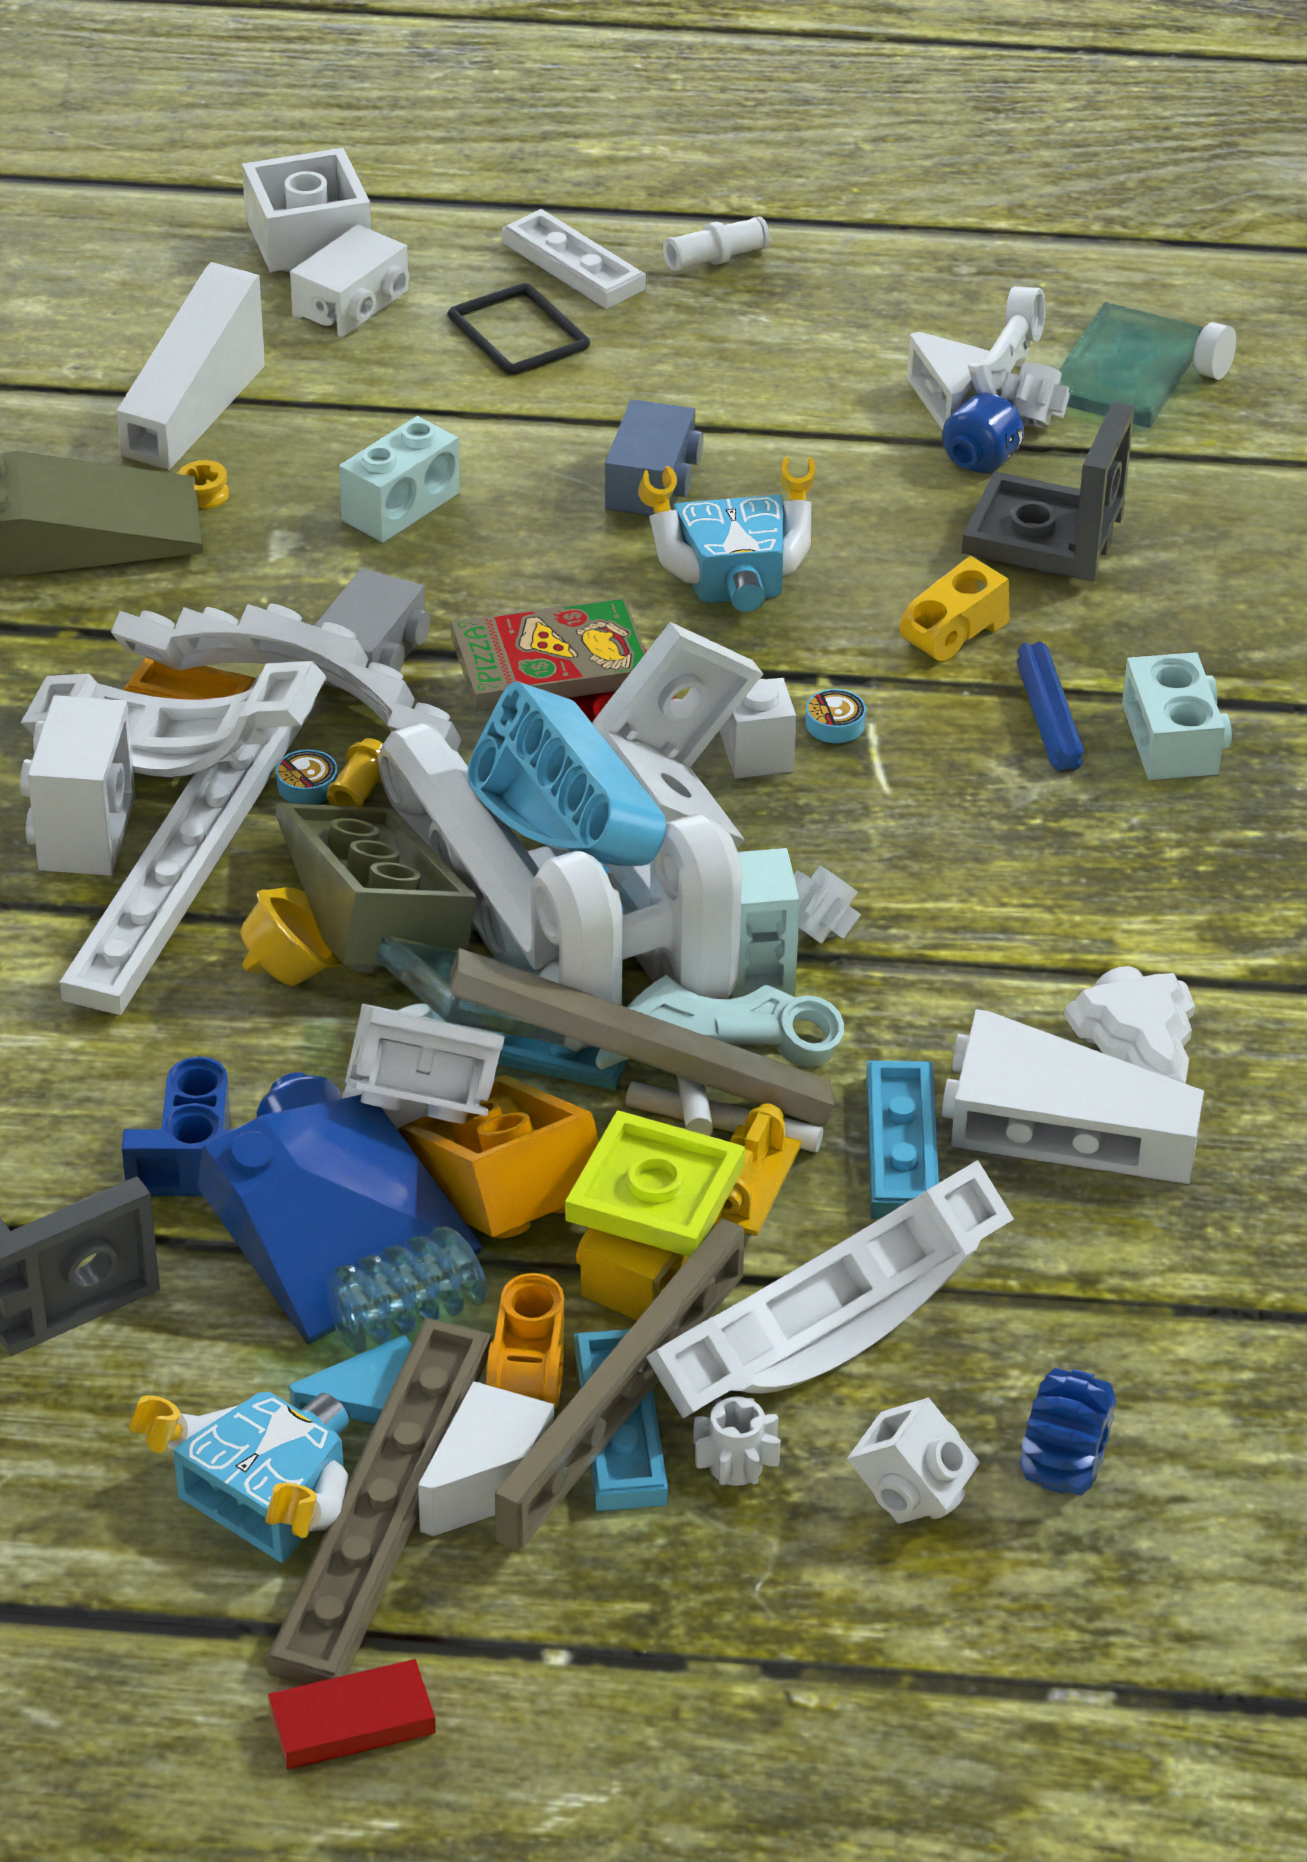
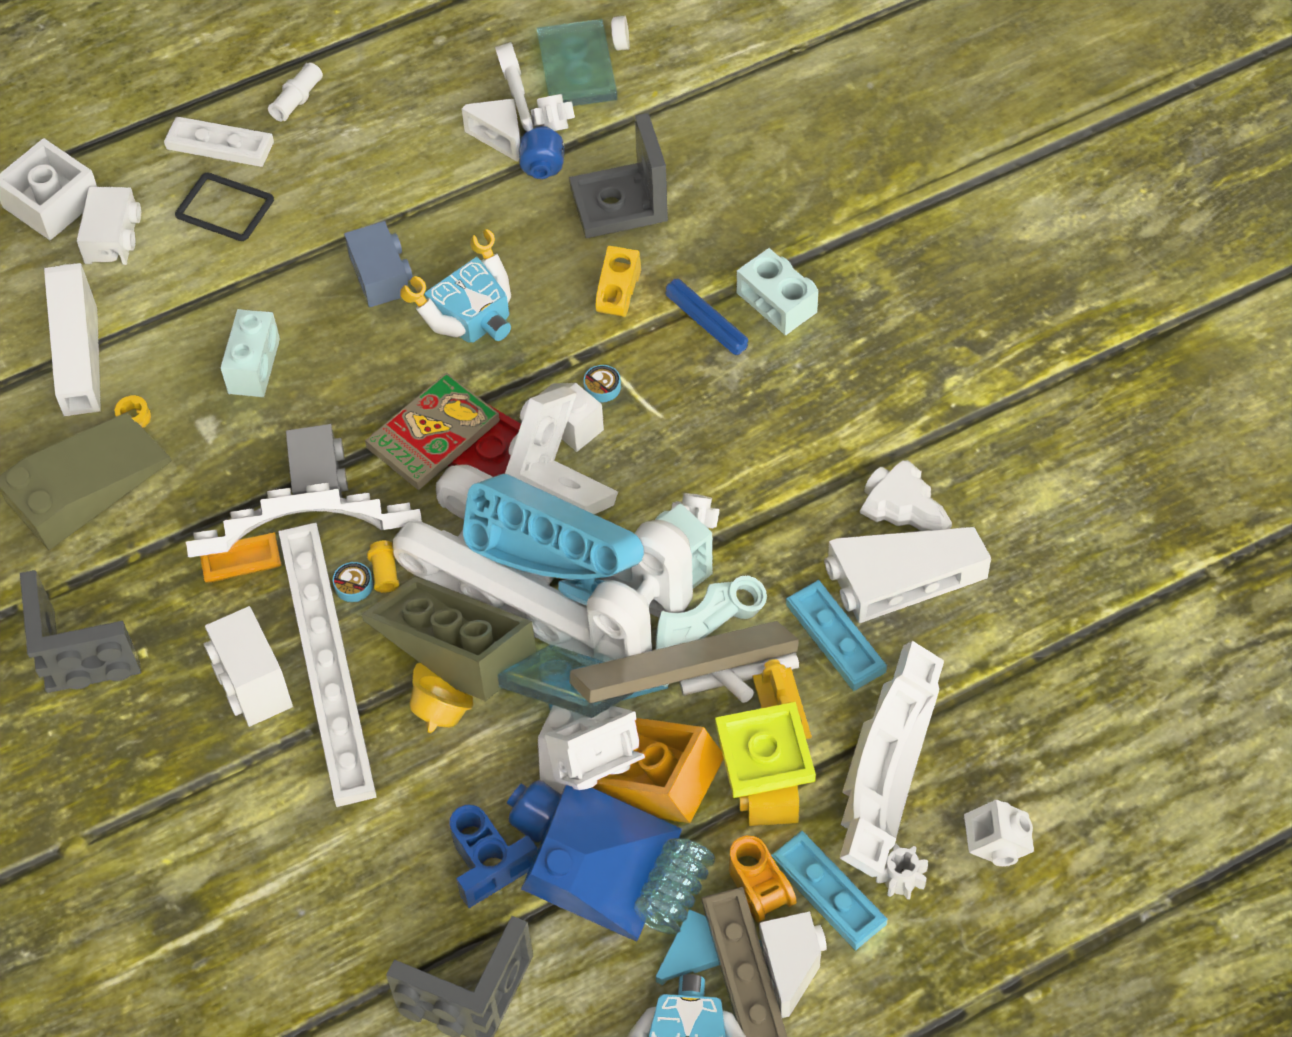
camera: 30 degrees left, 15 degrees up
white piece [21,661,326,777] -> none
dark tan tile [495,1218,745,1551] -> none
blue gear [1020,1368,1117,1495] -> none

